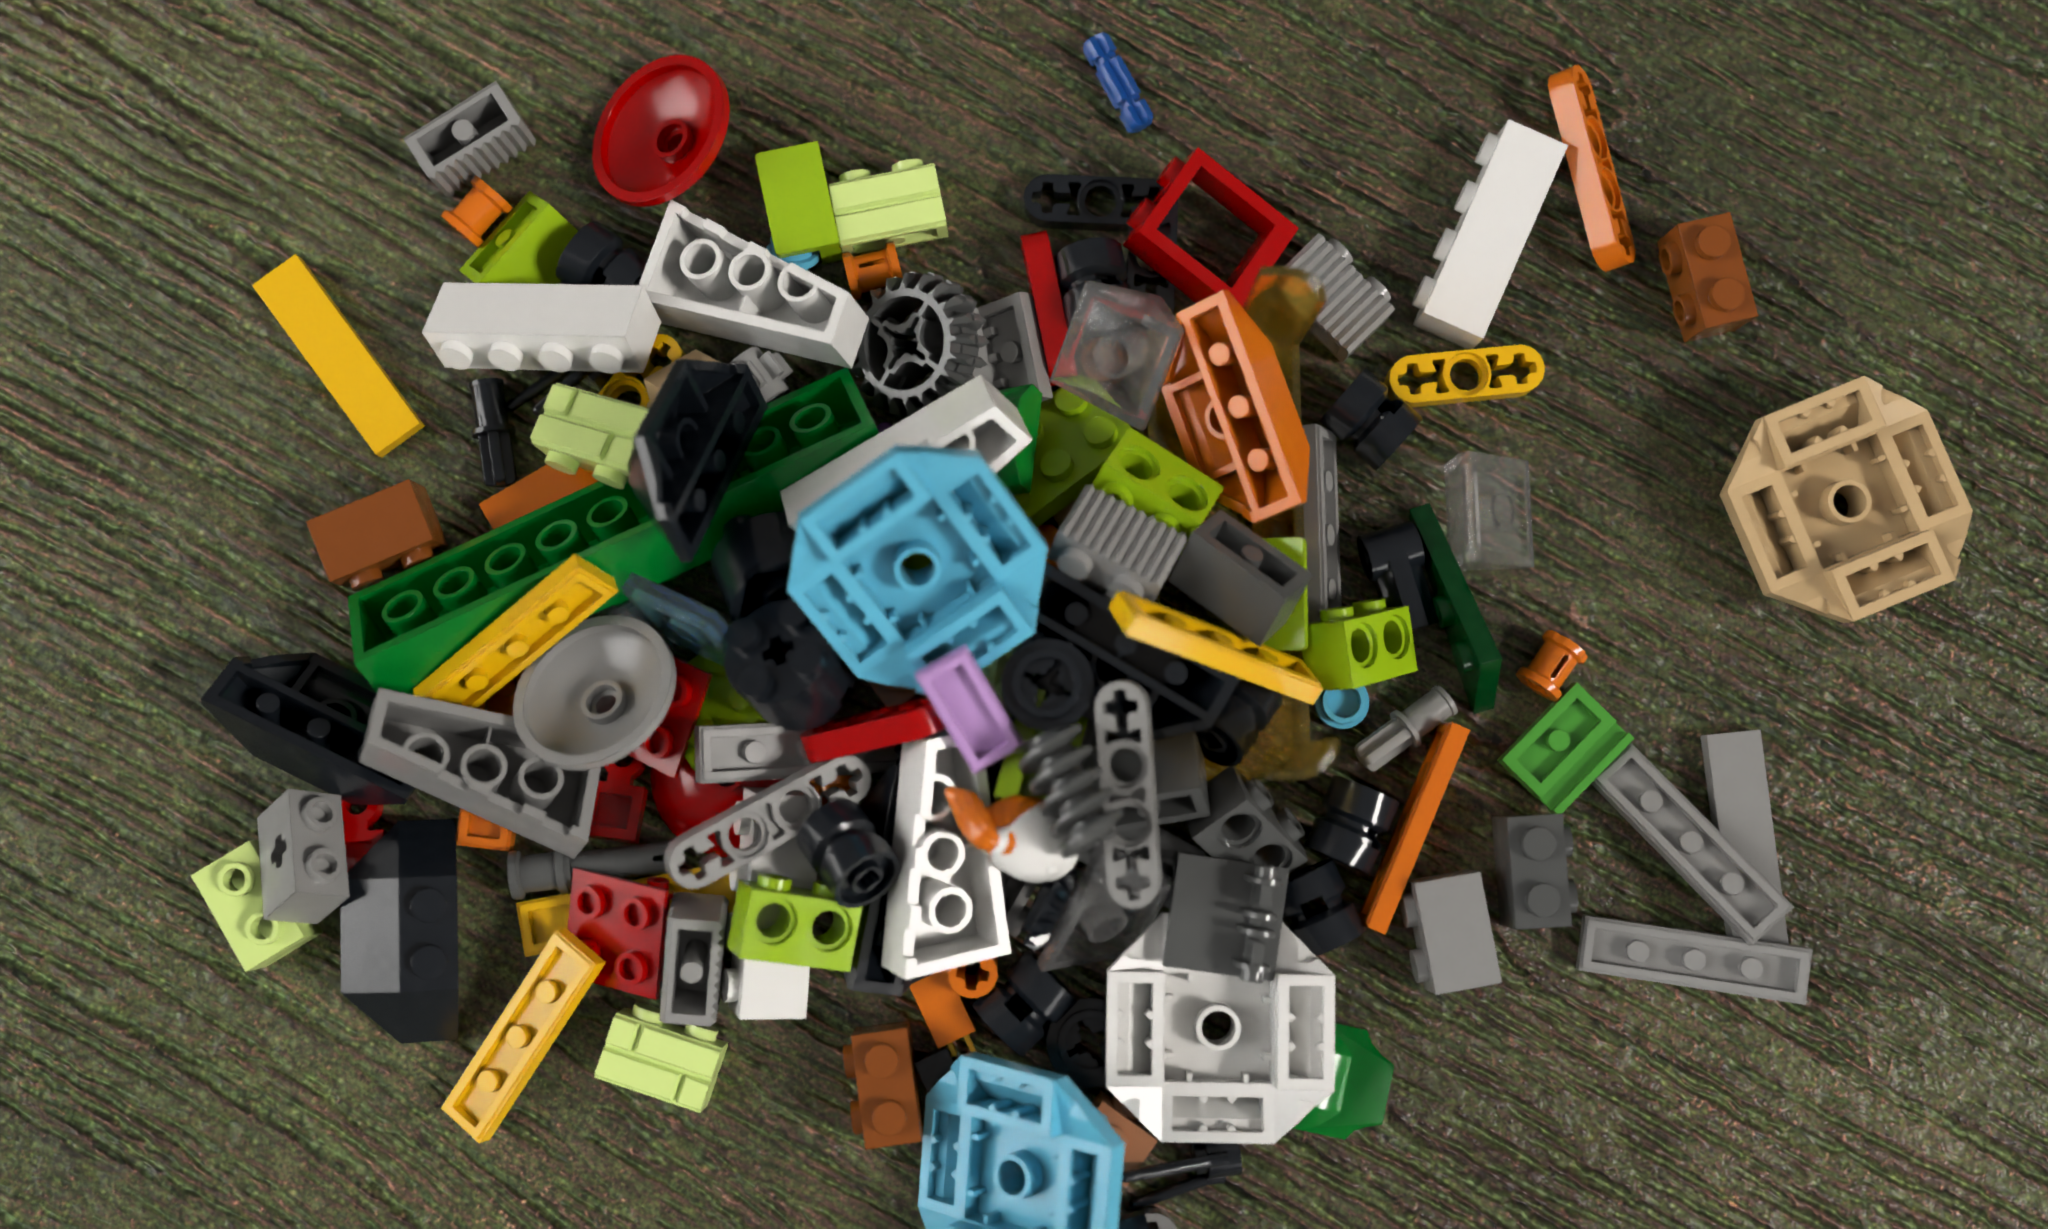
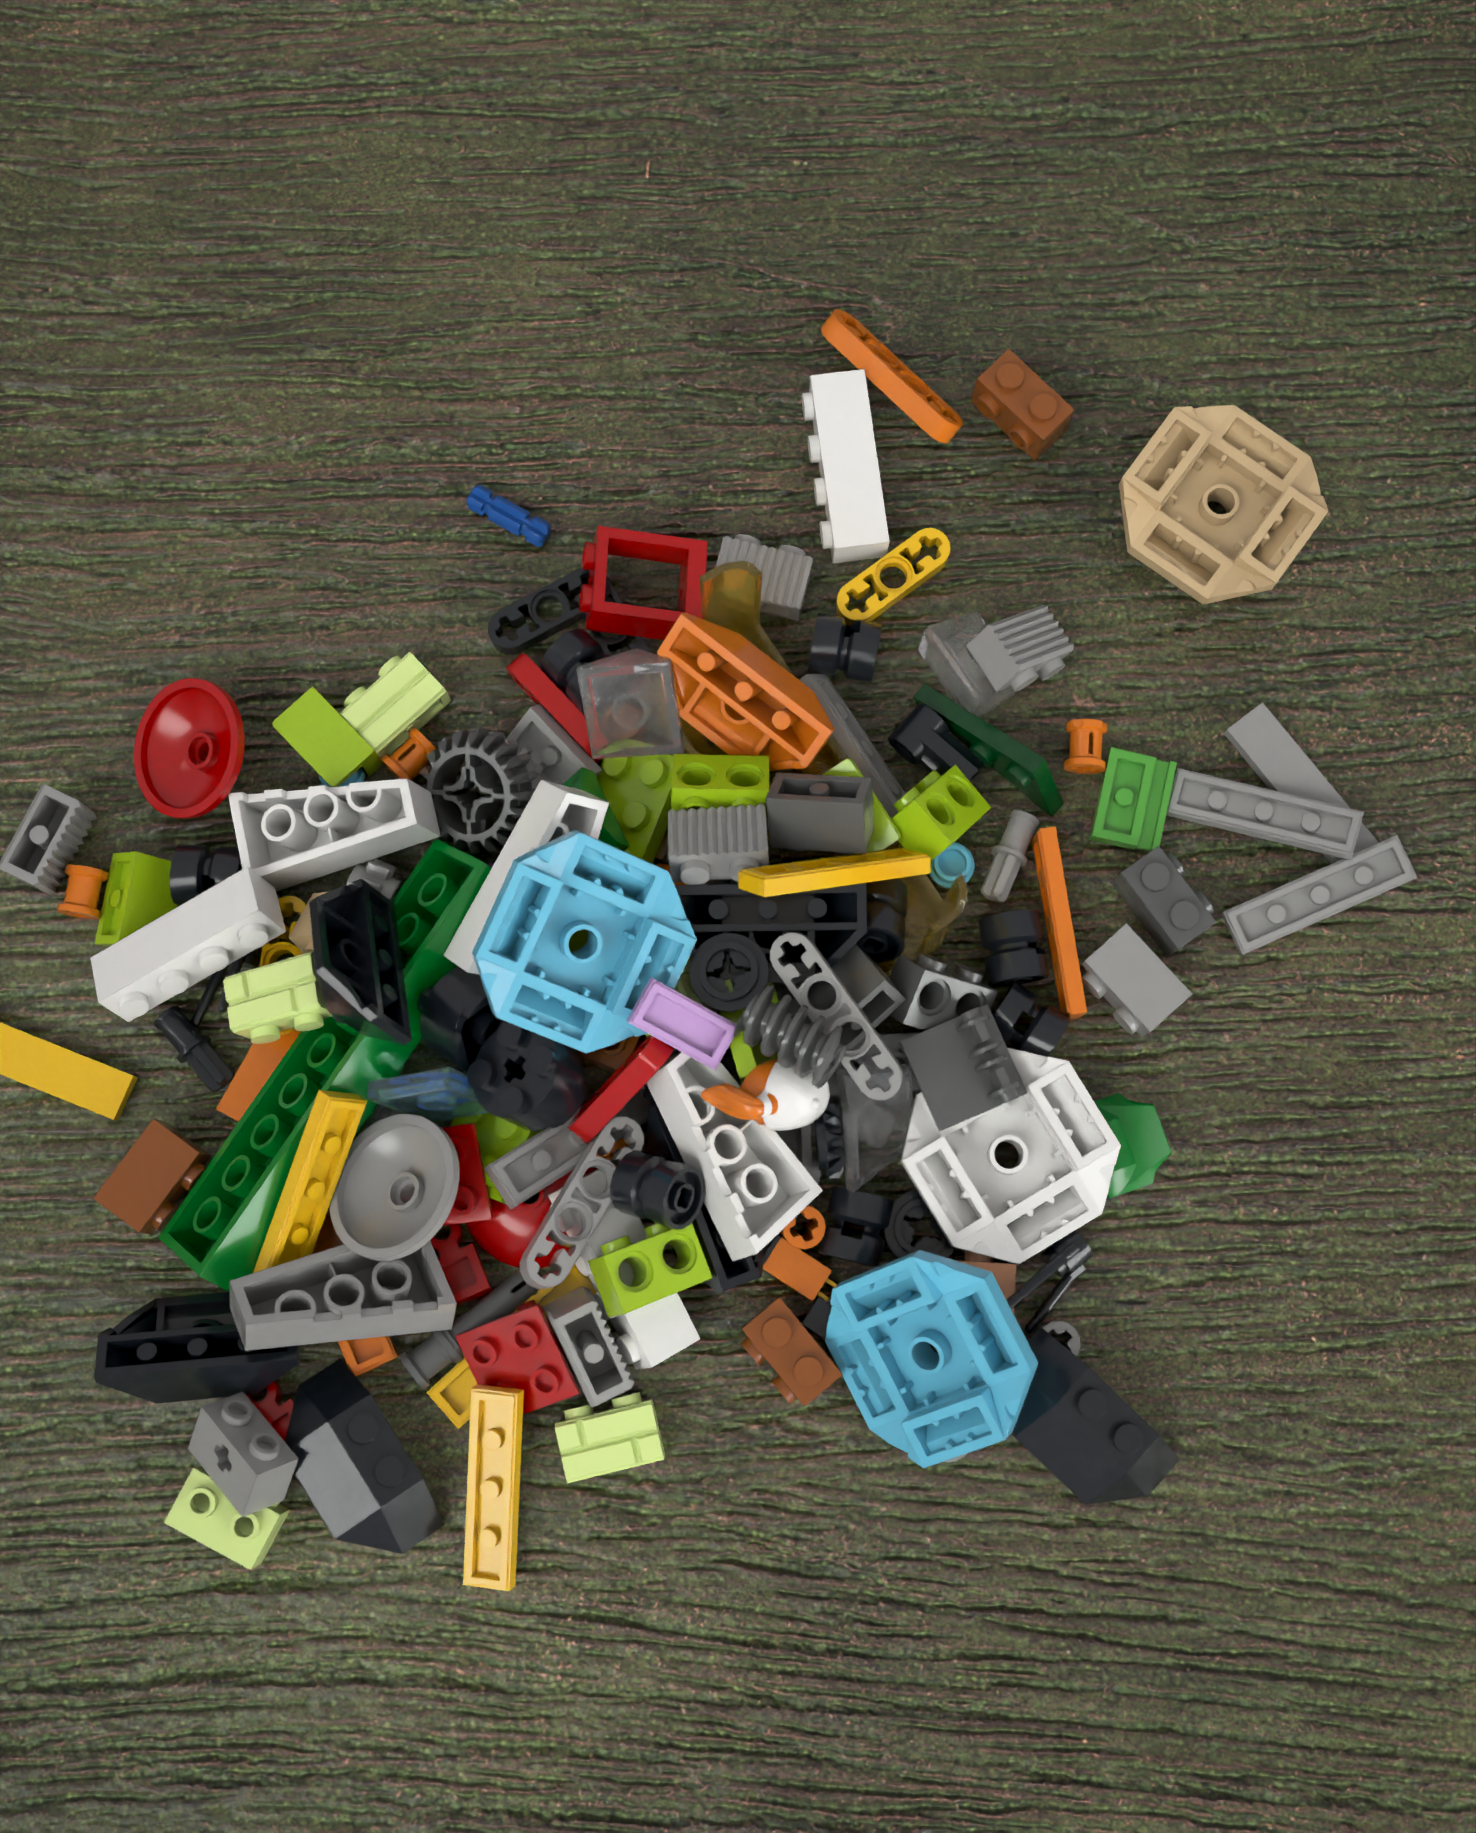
camera: 30 degrees left, 5 degrees down
none -> light grey brick [966,605,1074,693]

